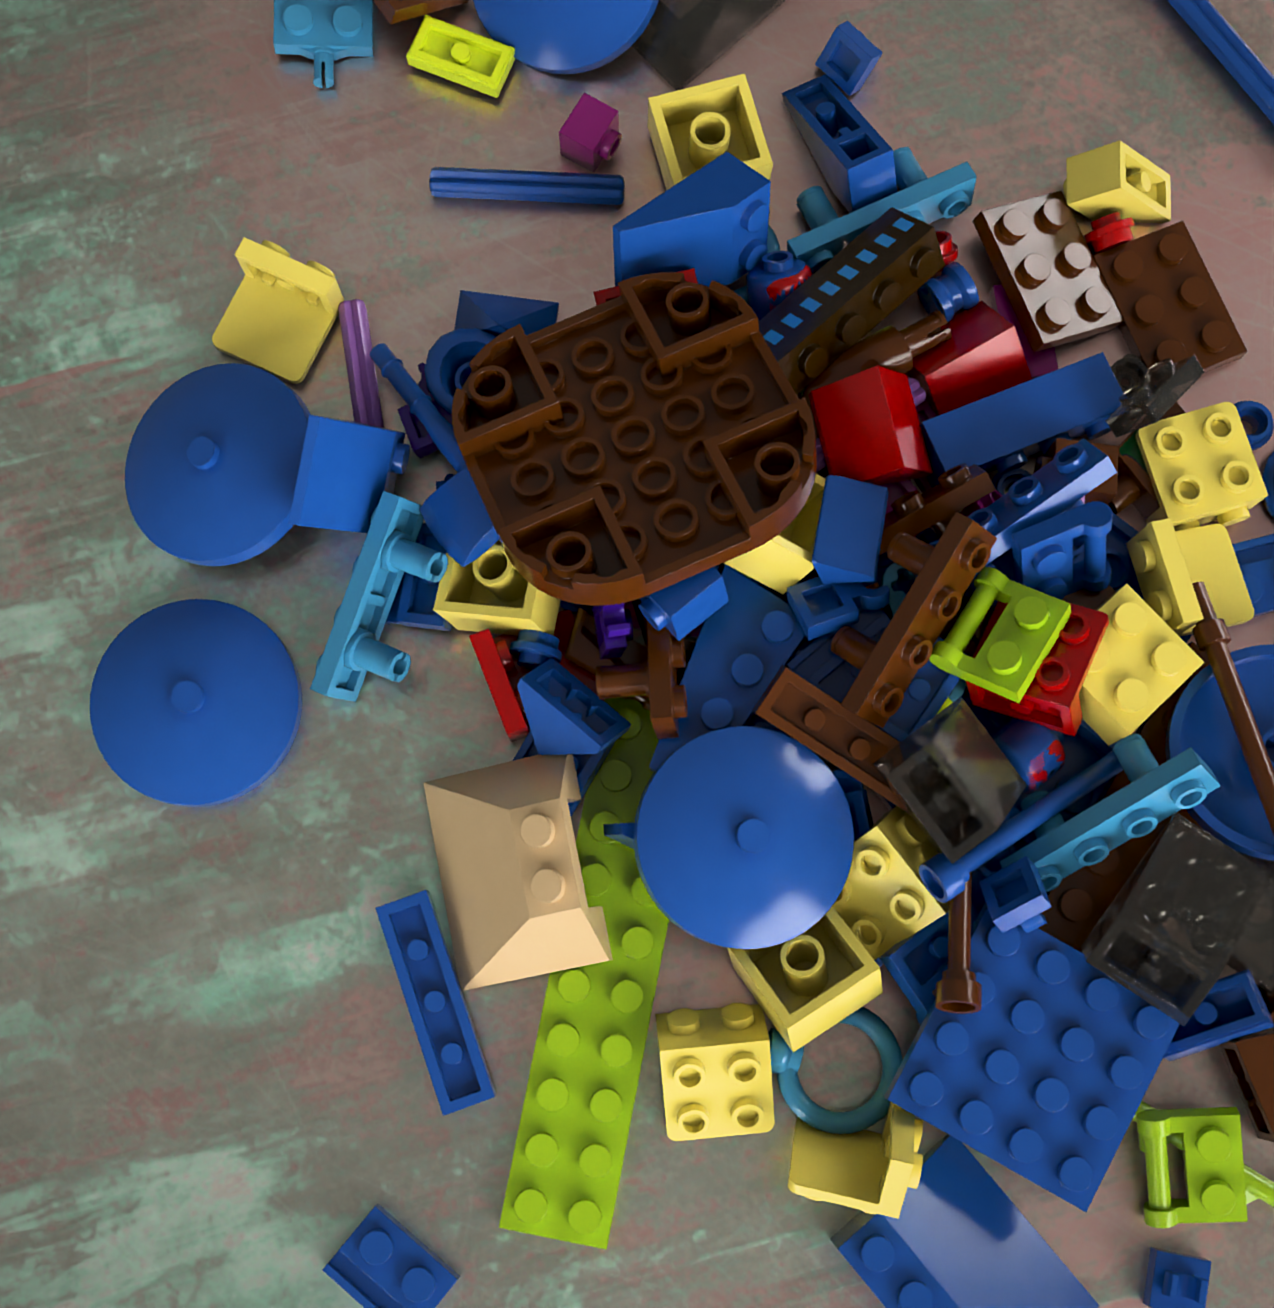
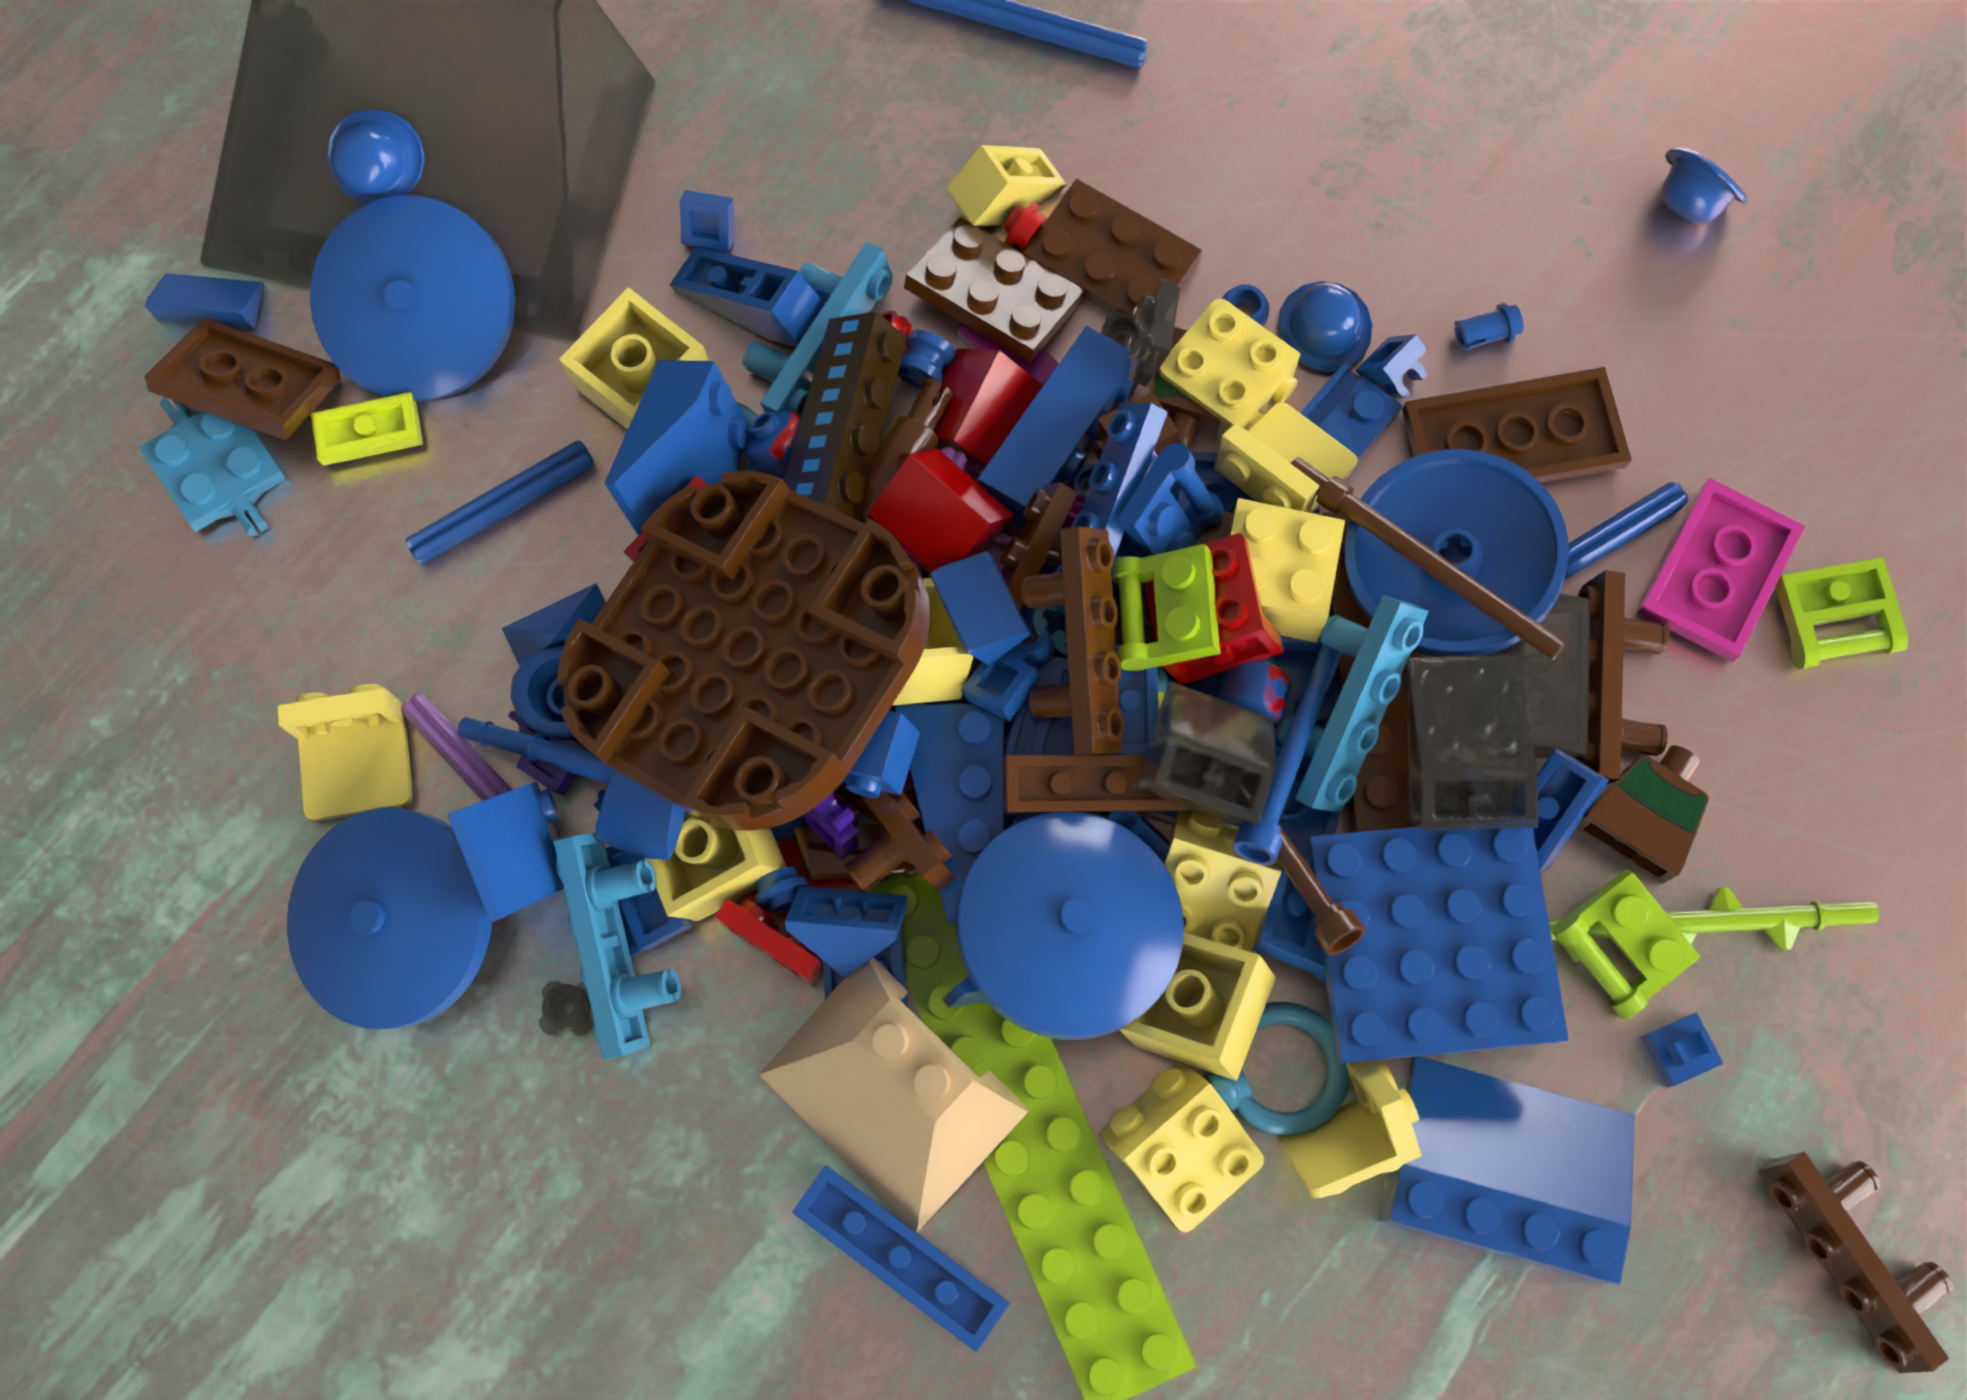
camera: 30 degrees left, 5 degrees down
blue dish [90,599,302,807] -> none
magenta plate [559,92,622,173] -> none
blue tile [979,856,1052,933] -> none
none -> clear smoke plate [539,980,593,1037]

